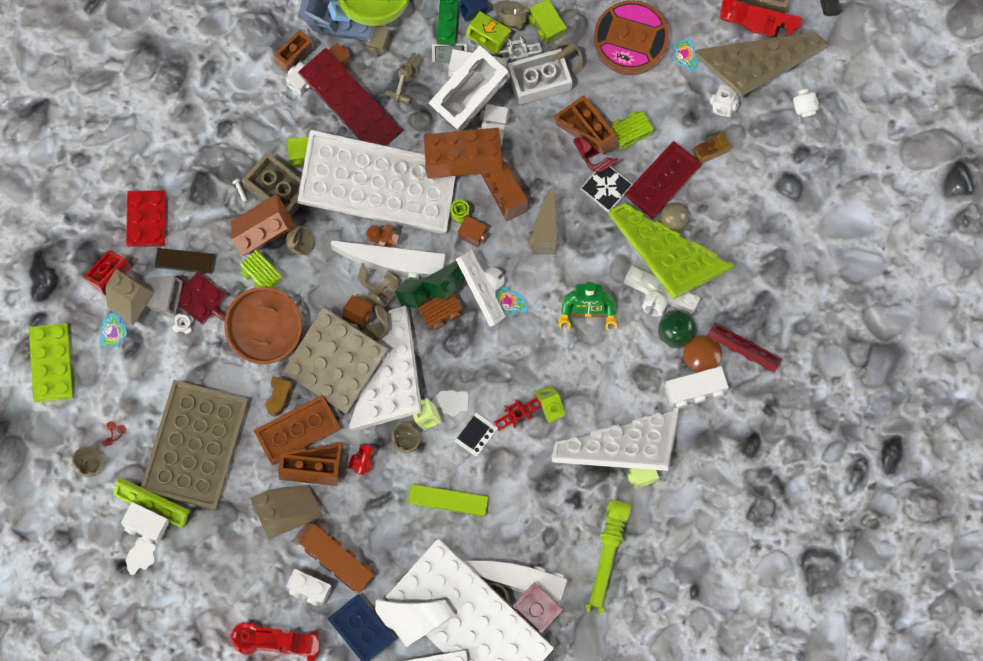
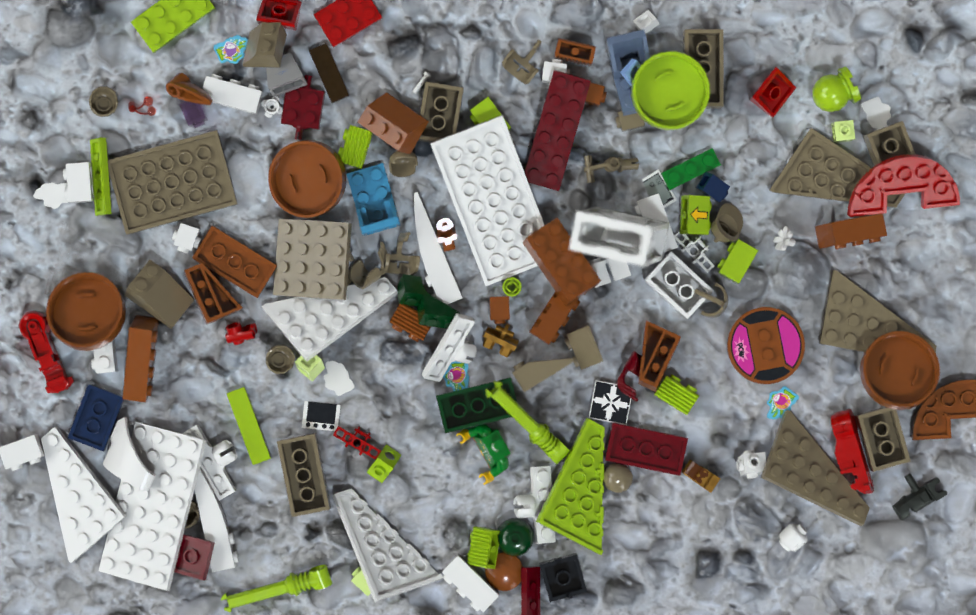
camera: 65 degrees right, 15 degrees up
pearl gold leg [265,376,292,417] -> none
dark orange brick [342,295,373,329] -> none
none -> dark orange brick [46,272,126,351]
none -> dark orange piece [166,73,213,105]
none -> white brick [172,223,201,254]
none -> clear purple brick [179,101,208,129]
none -> white plate [182,424,237,501]
none -> white brick [203,74,263,115]
none -> dark tan brick [277,433,331,517]
none -> dark azure bracket [346,163,401,236]
none -> dark green brick [436,377,517,433]
none -> lime brick [467,526,500,569]
none -> pearl gold hips [483,323,519,357]
none -> lime piece [486,381,570,465]
none -> dark tan helmet [502,40,542,84]
none -> black brick [539,553,587,602]
none -> dark tan slope [564,325,603,370]

